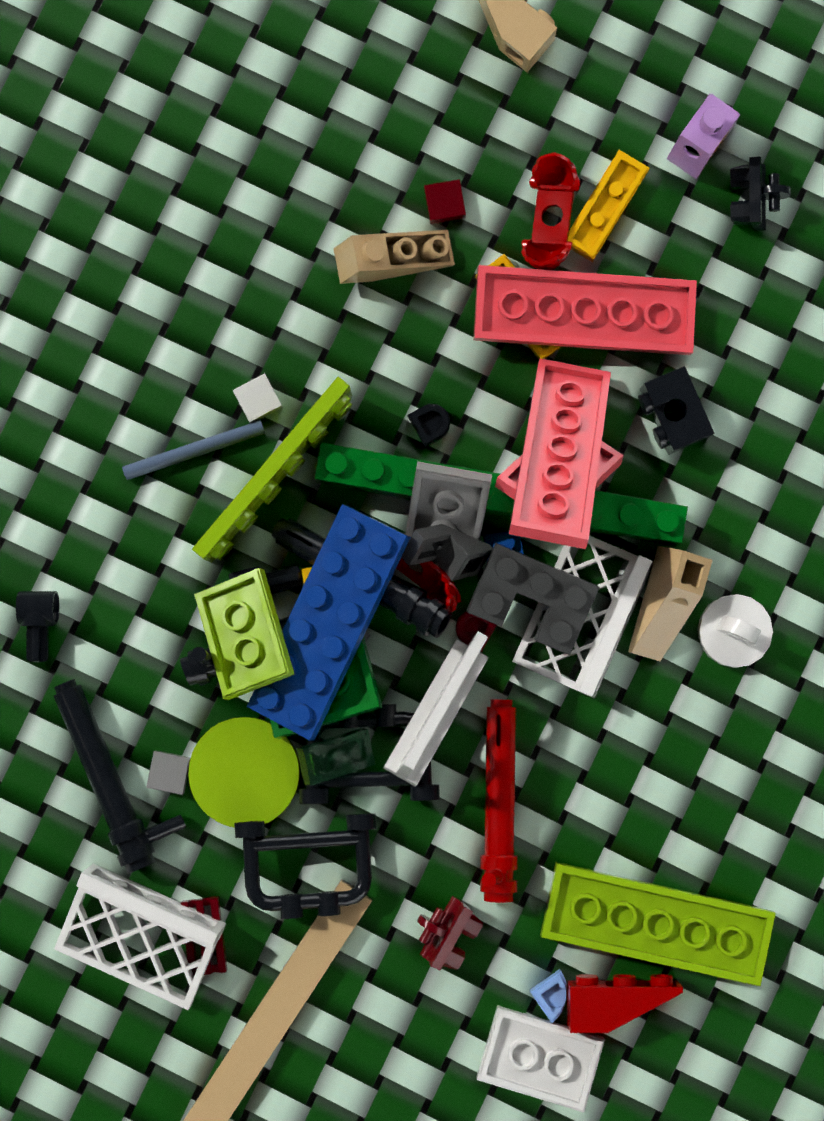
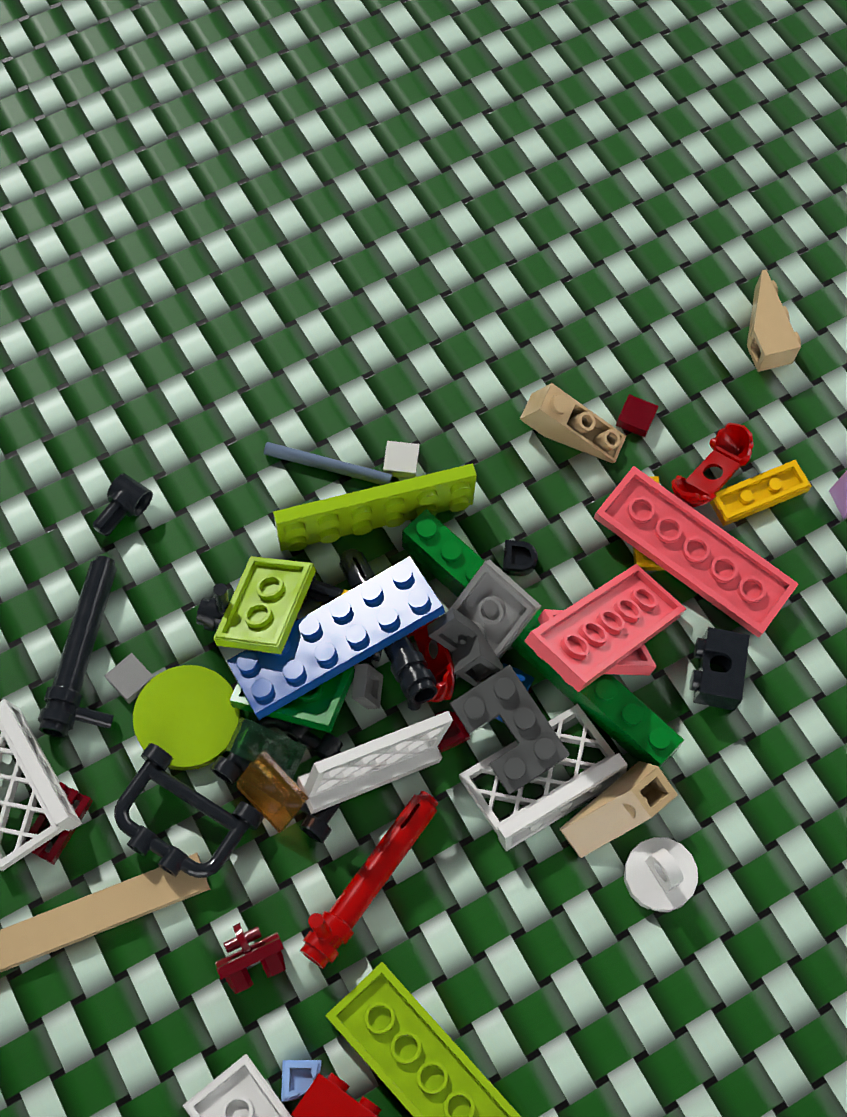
camera: 30 degrees right, 20 degrees down
none -> clear orange piece [236,750,309,833]
none -> light grey tile [352,664,383,709]

